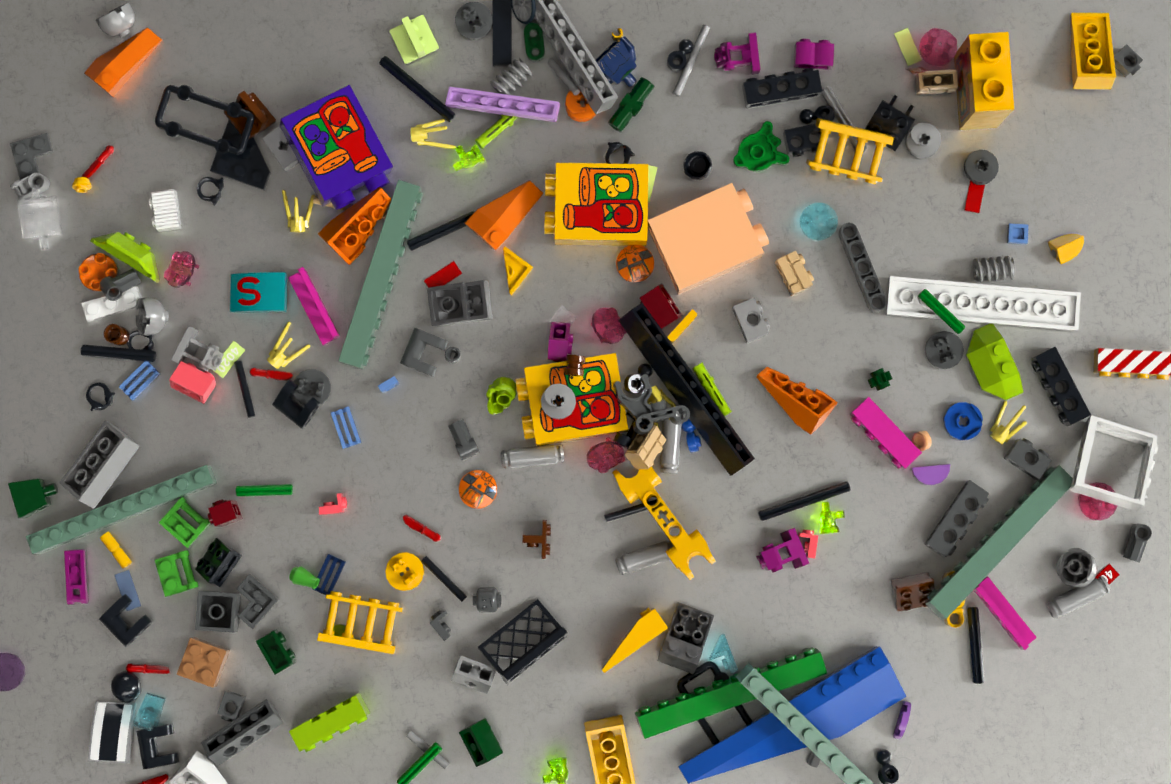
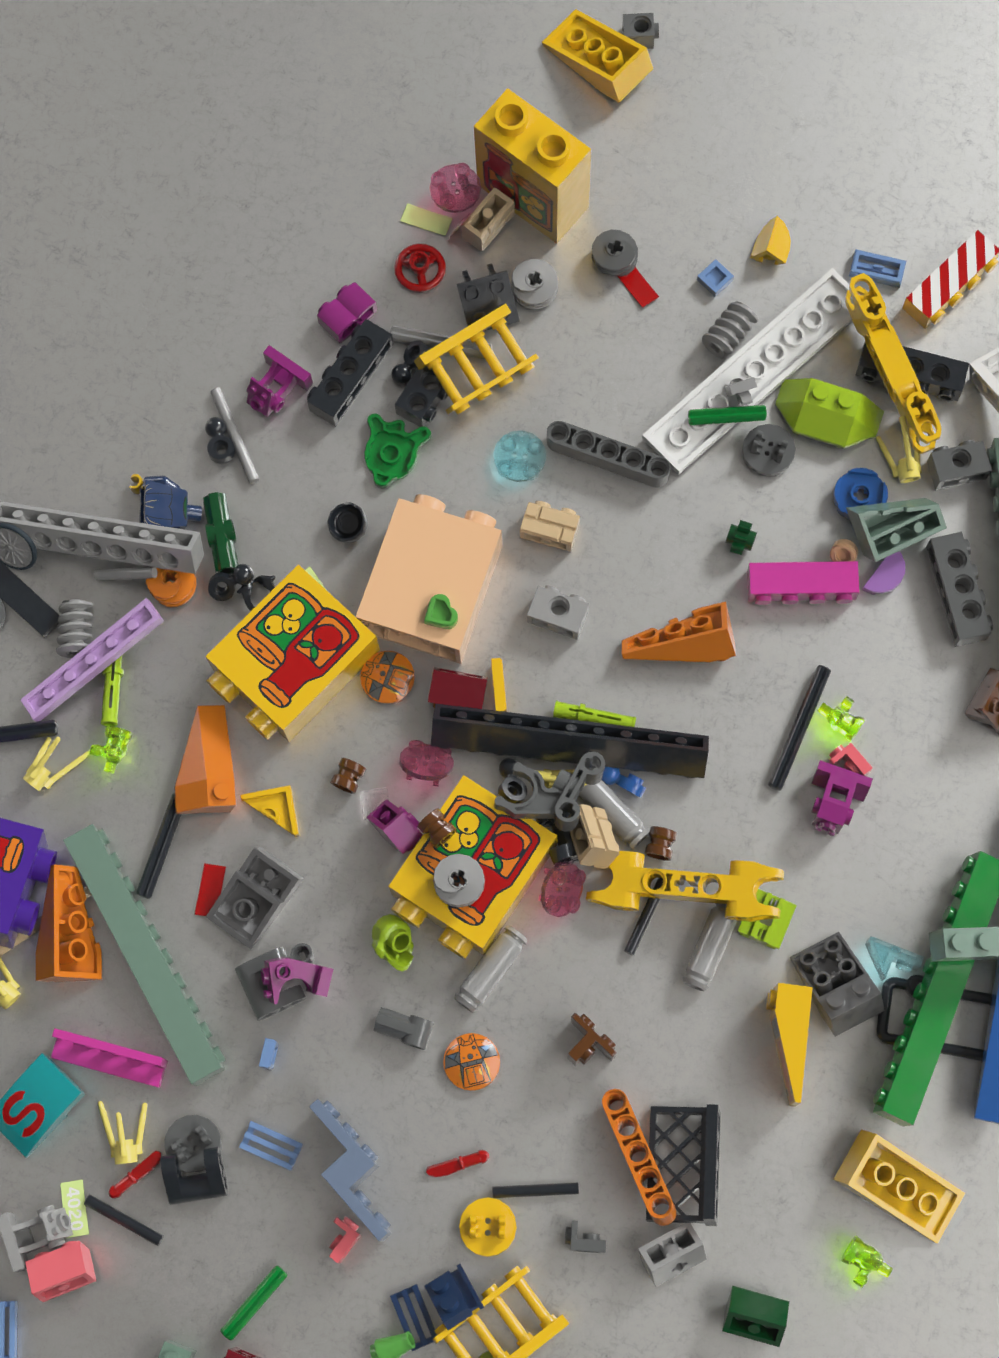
camera: 45 degrees left, 10 degrees down
dark grey head [473,587,501,613] -> none
dark green plate [524,23,545,62] -> none
none -> black plate [208,564,254,601]
none -> magenta tile [261,957,334,1004]
none -> sand blue bracket [309,1099,391,1242]
none -> reddish brown wheel [330,758,366,794]
none -> red piece [394,244,446,292]
none -> bright green tile [424,594,458,629]
none -> dark blue plate [424,1264,484,1330]
none -> orange beam [602,1089,677,1226]
none -> reddish brown wheel [644,826,677,861]
none -> light grey tile [725,377,757,406]
none -> lime piece [737,889,797,950]
none -> yellow piece [845,273,941,454]
none -> sand green wedge [846,498,947,562]
none -> medium blue tile [849,249,906,288]

